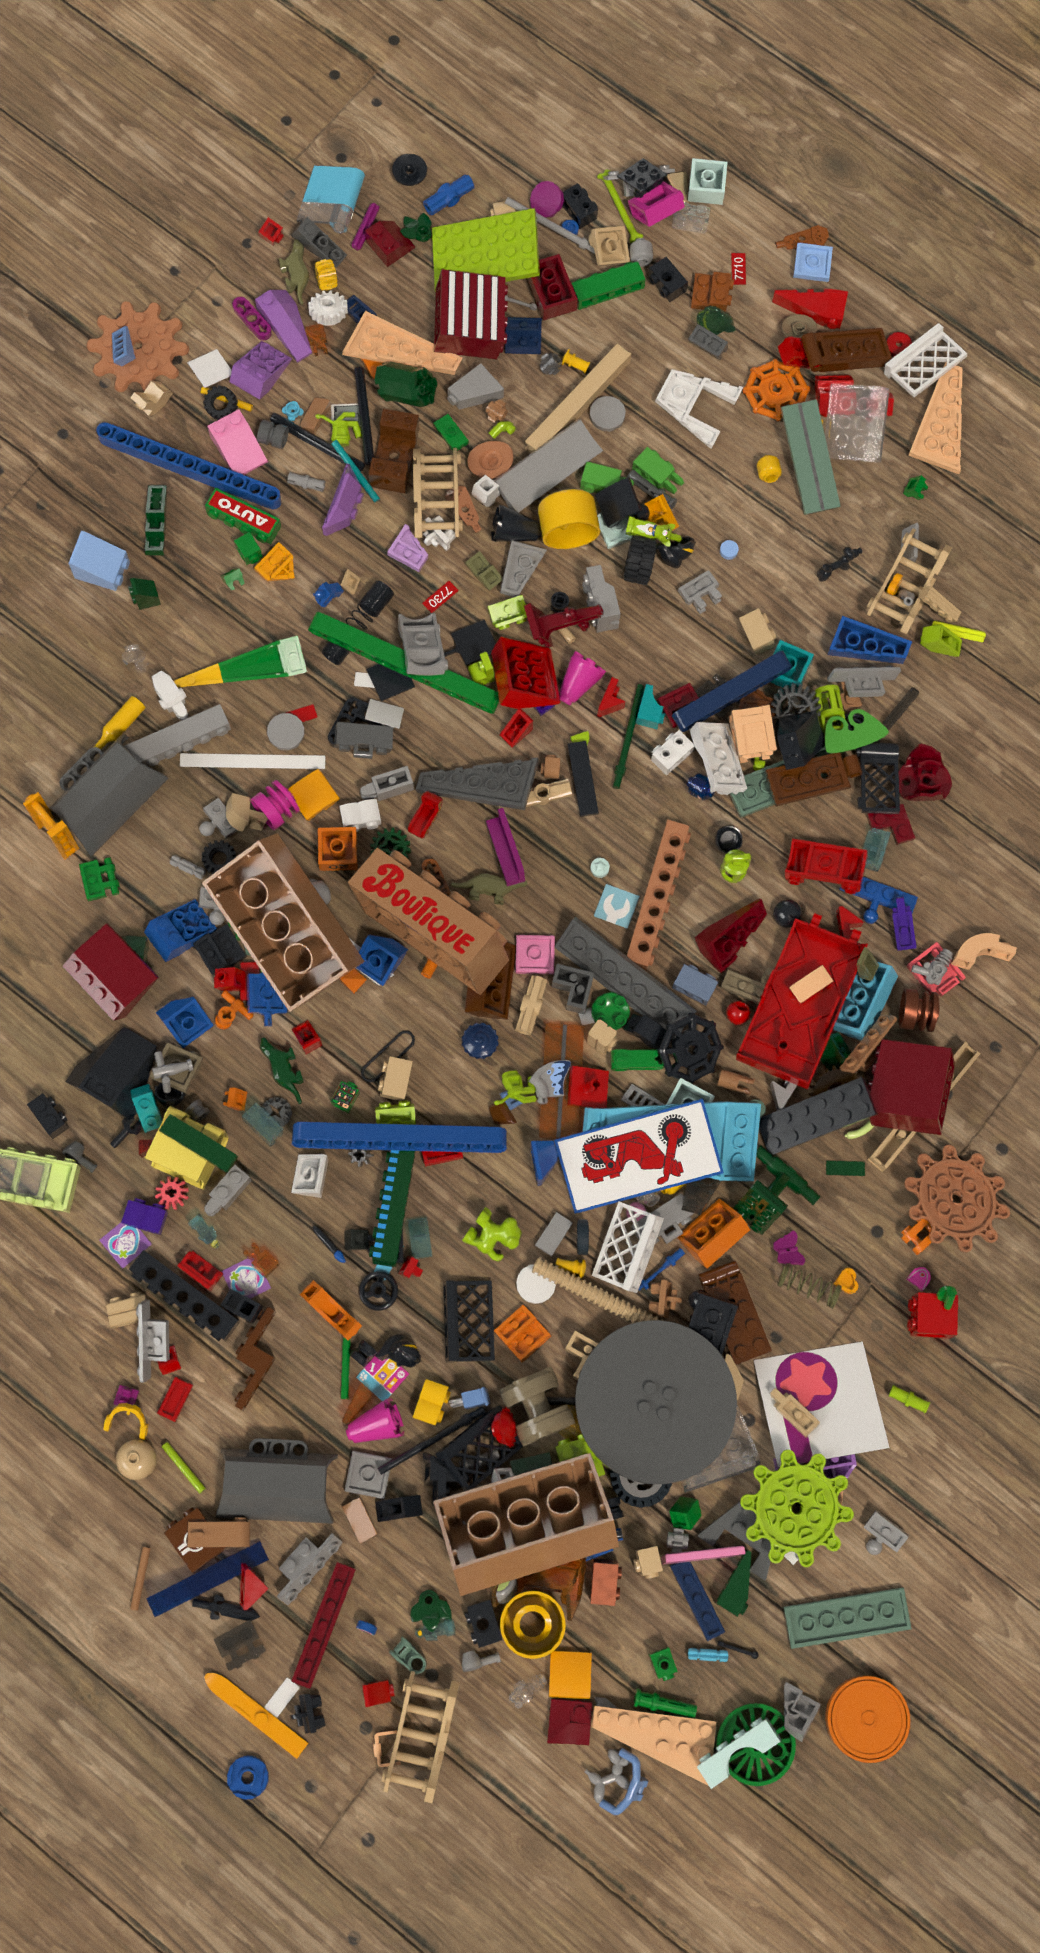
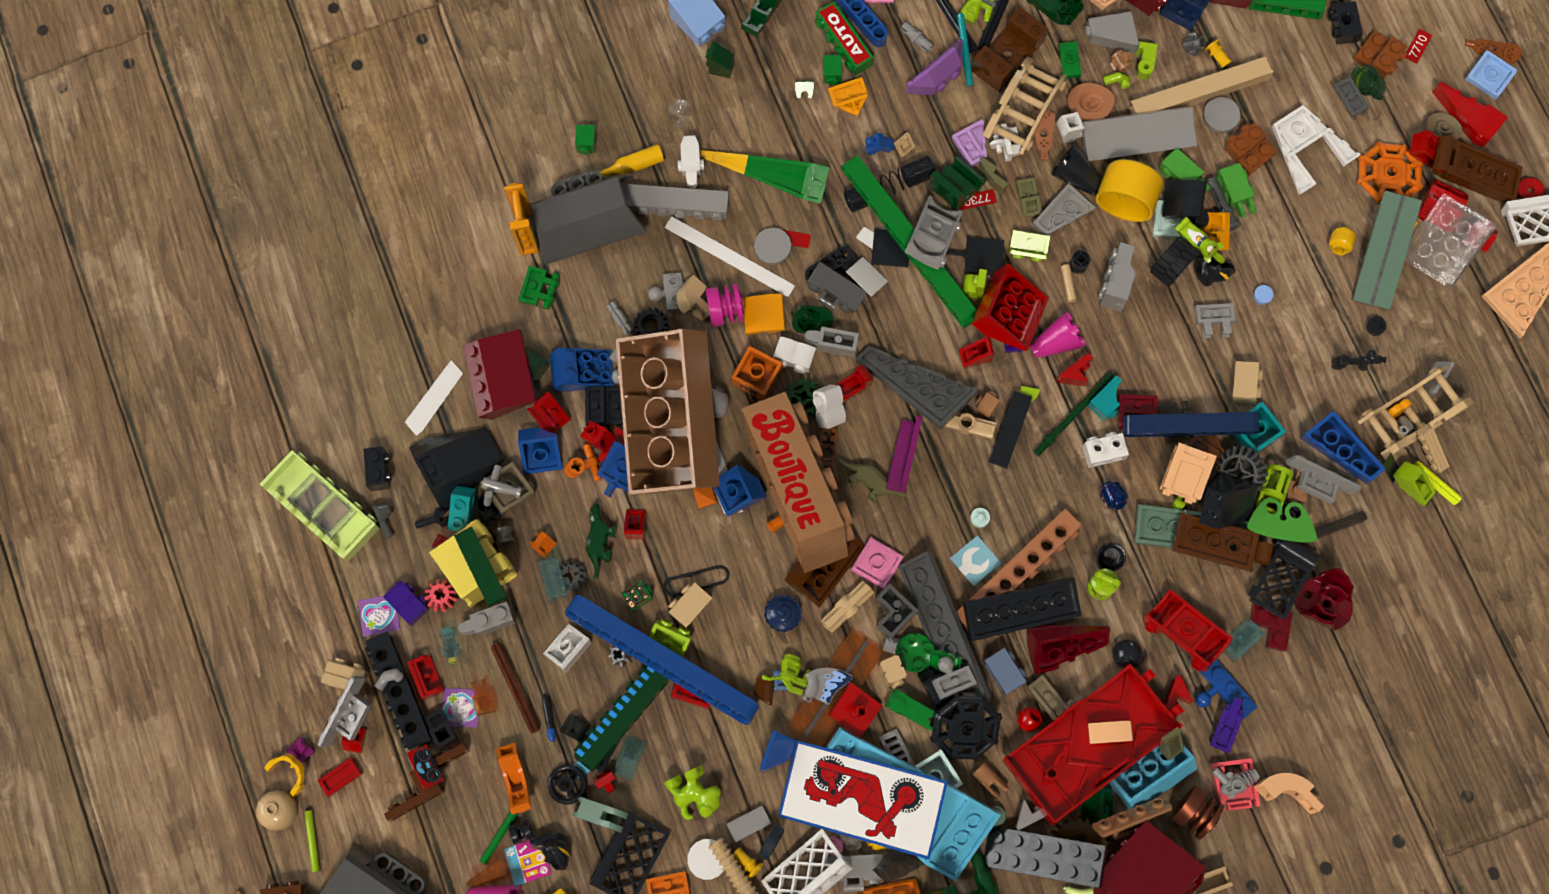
camera: 35 degrees right, 0 degrees up
dark red piece [524,603,604,648] -> none
white piece [690,722,747,795] -> none
green tile [903,475,928,500] -> none
none -> light grey arm [374,668,403,691]
none -> white sticker [405,360,463,436]
none -> slope [407,744,444,790]
none -> copper axle [491,643,540,733]
none -> red plate [527,392,571,433]
none -> sand green piece [572,797,628,833]
none -> green brick [575,125,596,155]
none -> dark green piece [791,304,834,334]
none -> white brick [813,384,846,429]
none -> dark green piece [929,156,987,210]
none -> green plate [930,649,963,673]
none -> light grey plate [932,656,977,700]
none -> black plate [963,577,1082,641]
none -> olive slope [979,157,1008,195]
none -> lime leg [1136,41,1158,80]
none -> dark orange plate [1224,122,1278,176]
none -> black tile [1366,316,1387,336]
none -> sticker [1383,453,1398,484]

